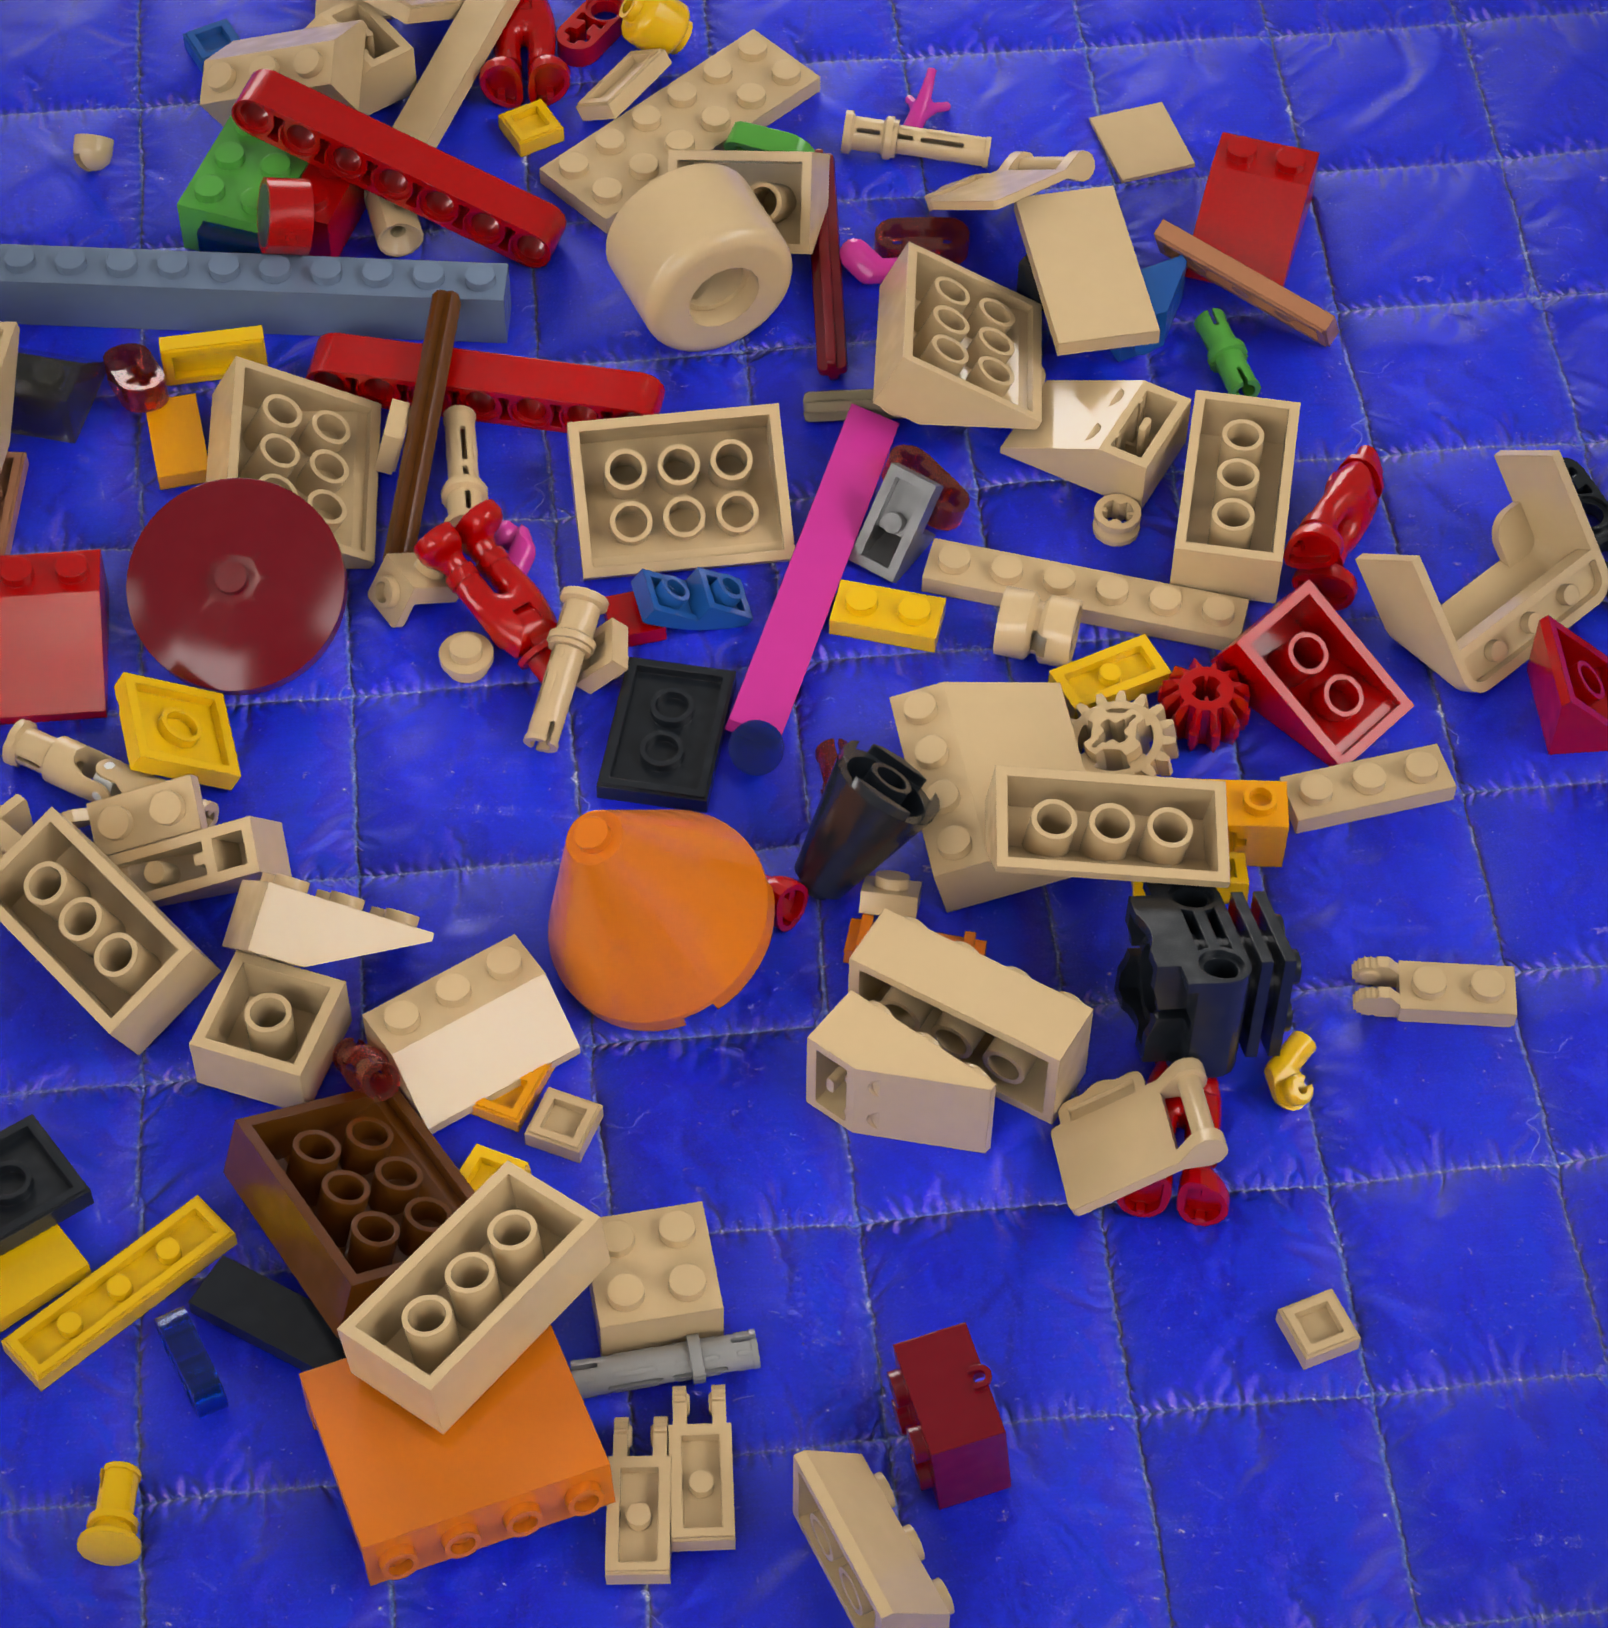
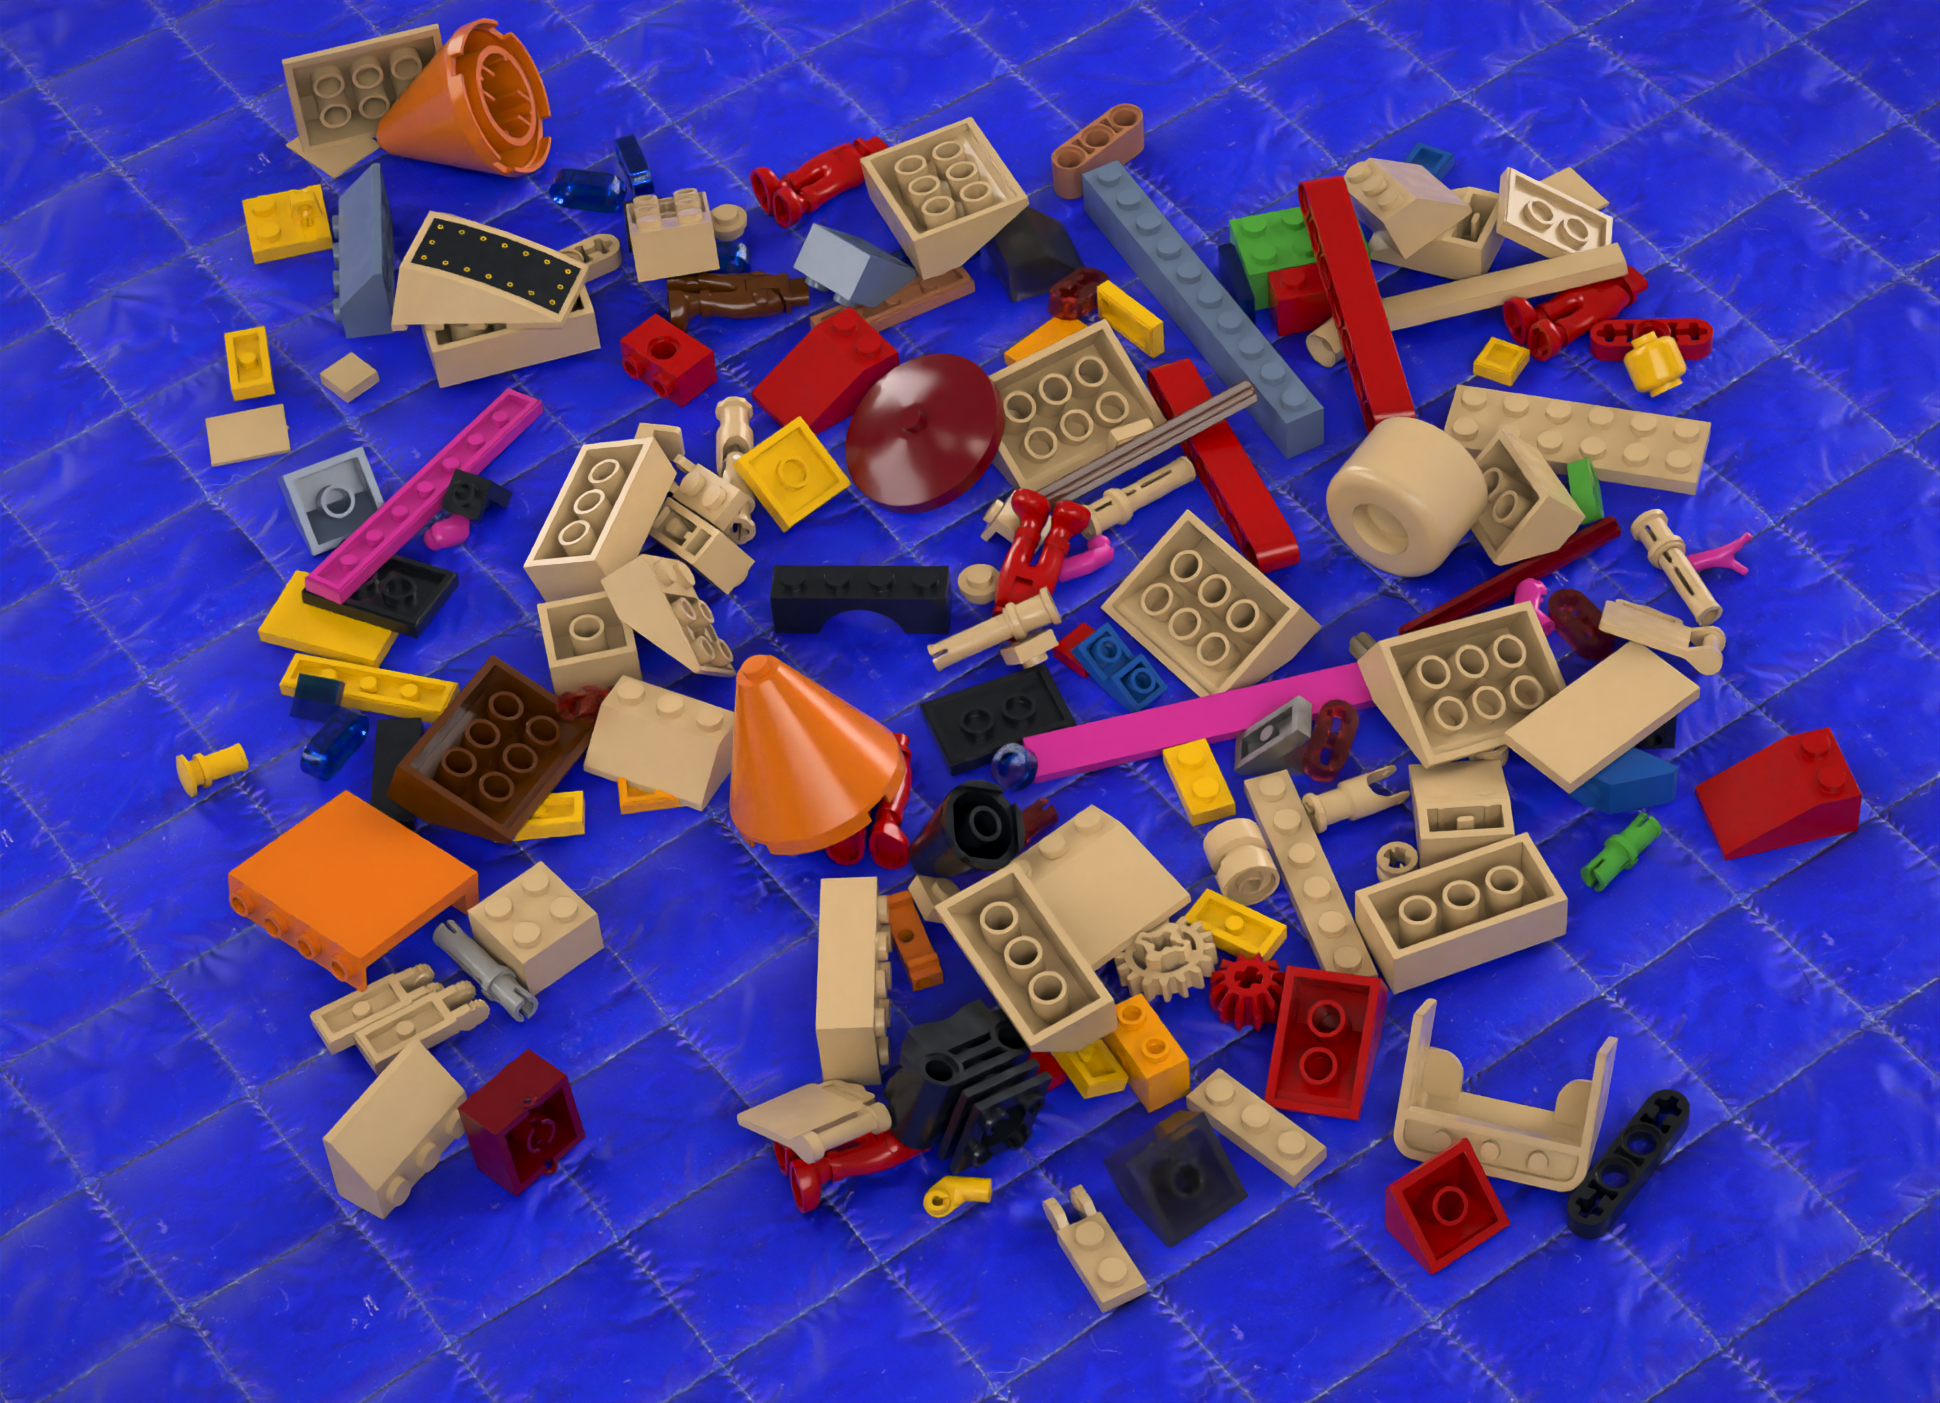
camera: 65 degrees right, 5 degrees down
tan hinge [73,134,114,171] -> none
red piece [257,177,314,255] -> none
tan brick [337,1160,611,1435] -> none
tan tile [524,1087,604,1163] -> none
tan tile [576,49,672,121] -> none
tan slope [806,990,996,1153] -> none
tan window [1089,102,1195,183] -> none
nougat tile [1154,219,1339,347] -> none
tan tile [1275,1288,1361,1370] -> none
red piece [1283,445,1384,610] -> none
none -> clear blue tile [290,673,345,726]
none -> black arch [770,565,952,634]
none -> clear smoke slope [1102,1110,1248,1247]
none -> tan piece [1302,765,1410,834]

